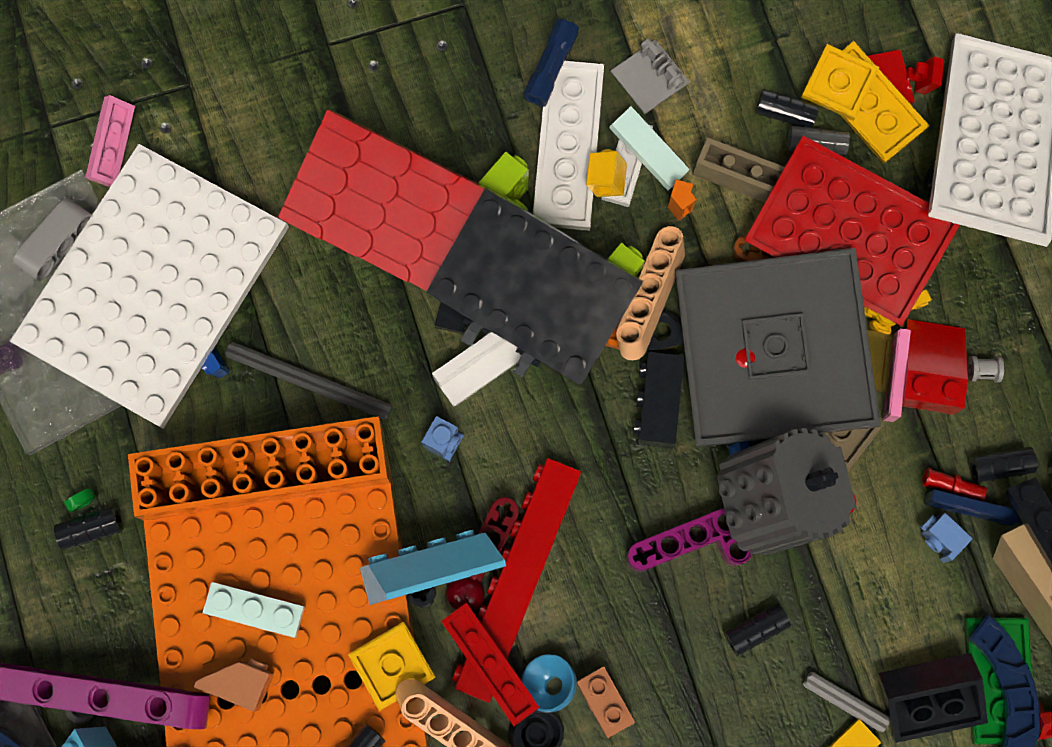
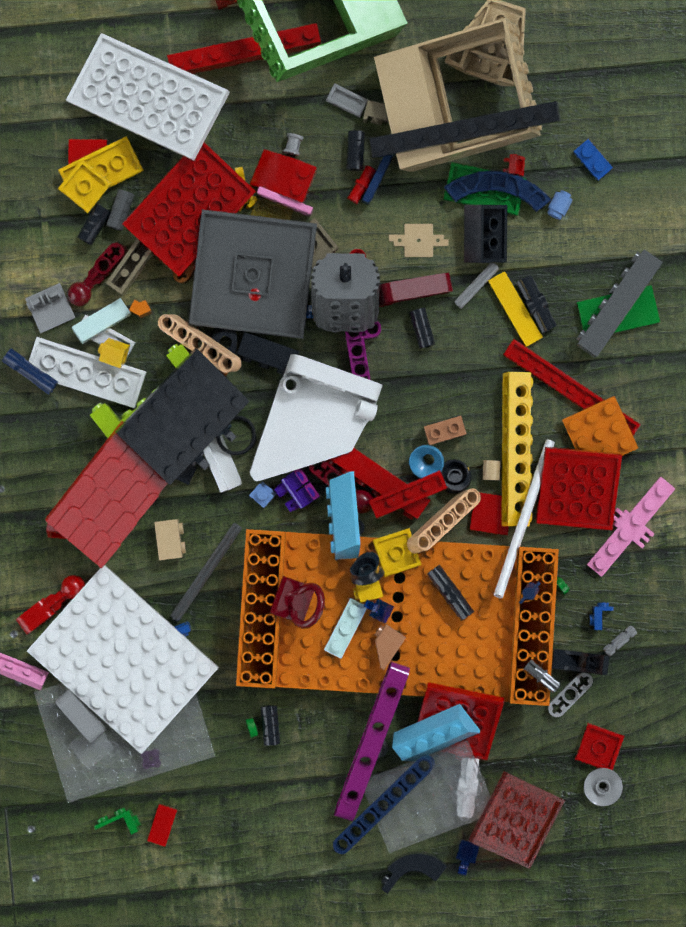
camera: 70 degrees left, 10 degrees up
red tile [907,56,944,95] -> none
medium blue brick [920,513,973,563] -> none
none -> red beam [16,575,85,635]
none -> dark red beam [67,243,128,306]
none -> tan brick [154,519,186,560]
none -> black tyre [216,415,256,455]
none -> white panel [250,354,382,481]
none -> dark red tile [270,576,325,629]
none -> dark purple hips [274,468,320,512]
none -> black piece [350,552,385,585]
none -> yellow brick [353,580,383,603]
none -> clear blue plate [364,599,394,624]
none -> beam [379,273,453,307]
none -> tan piece [389,224,449,257]

